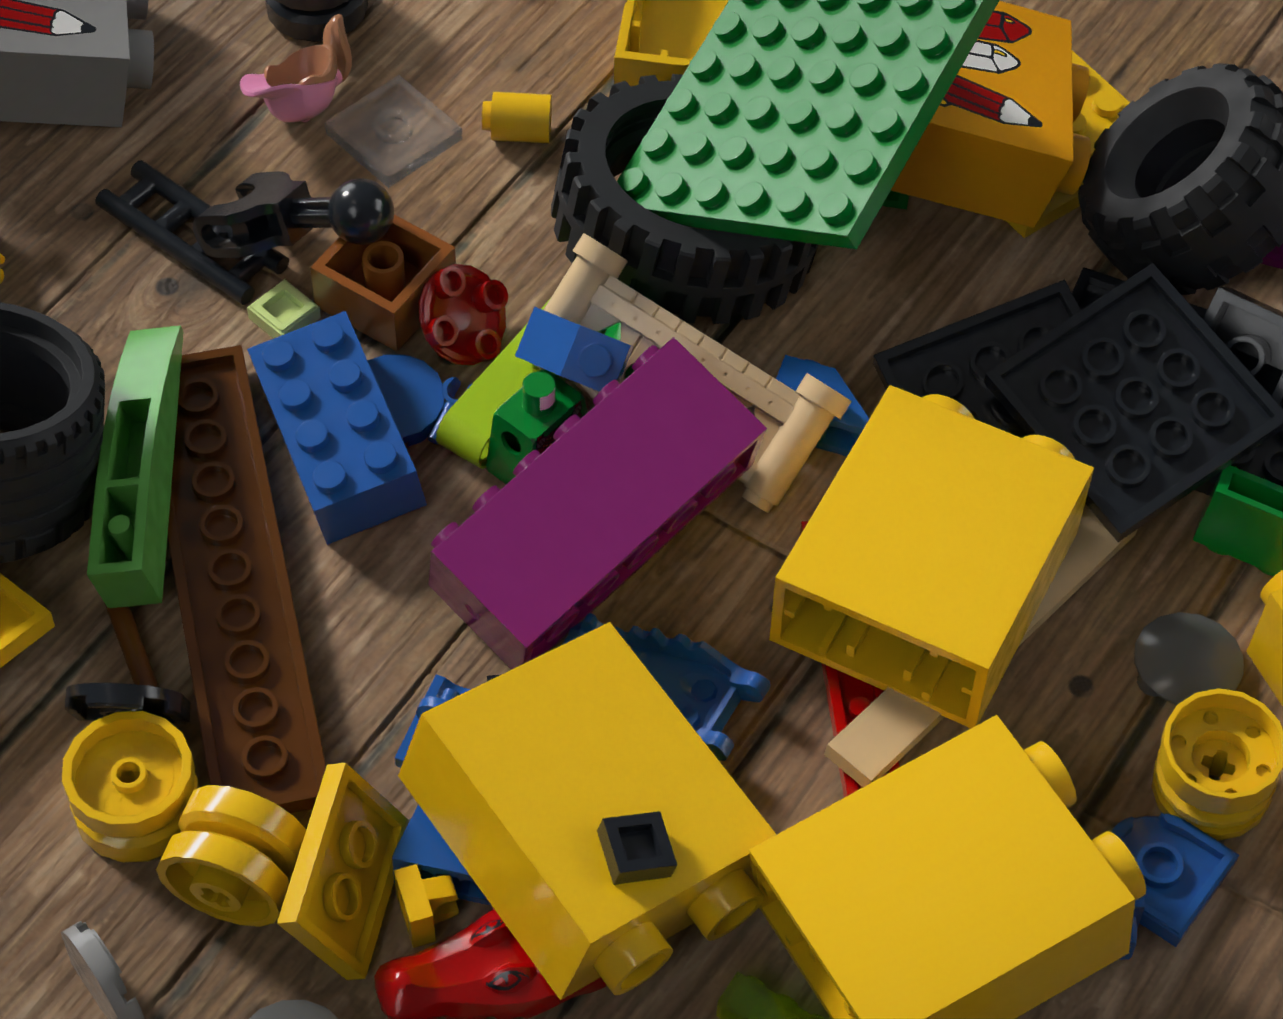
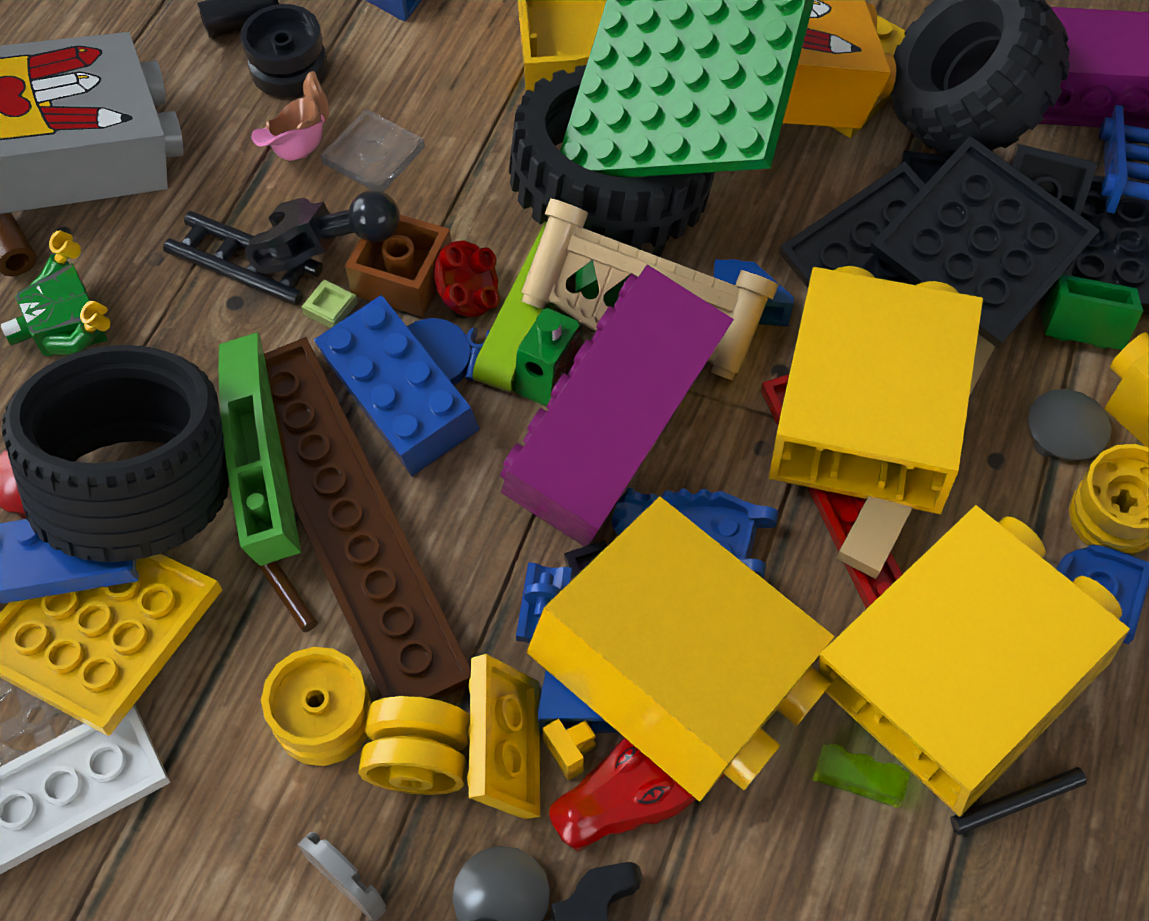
camera: 10 degrees left, 5 degrees up
black tile [65,683,191,725] -> none
yellow brick [482,91,552,143] -> none
blue slope [515,306,634,392] -> none
black tile [597,811,677,885] -> none

